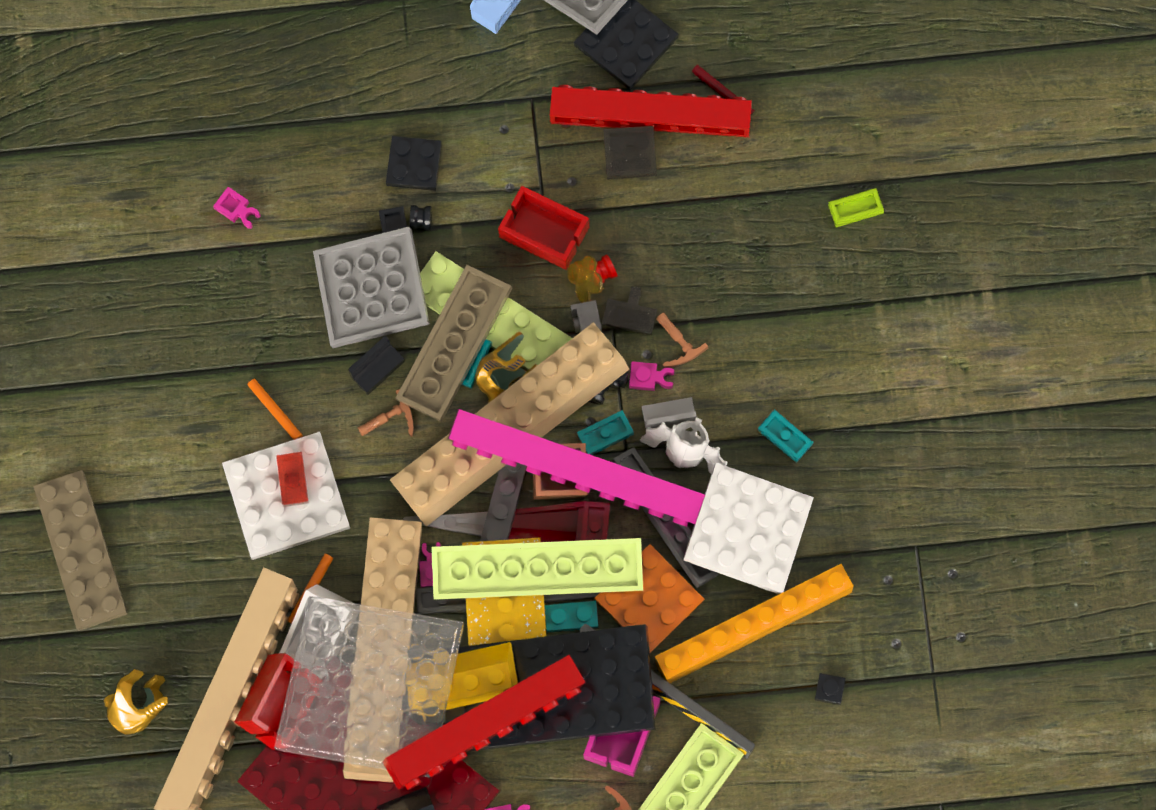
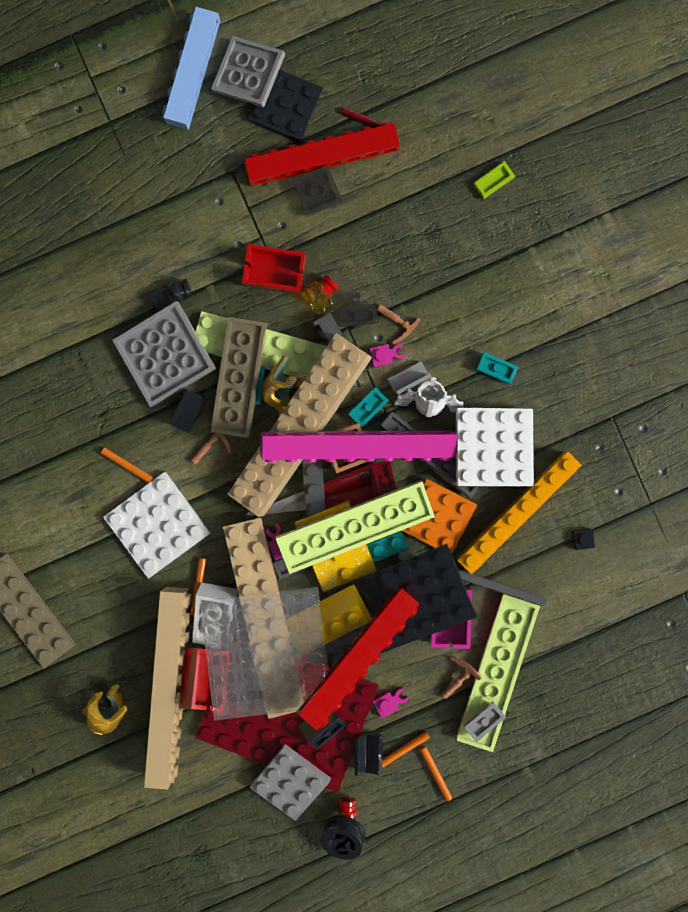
camera: 25 degrees left, 15 degrees up
dark pink plate [213,187,260,229] -> none
clear red plate [276,452,309,507] -> none
black plate [386,136,442,191] -> none

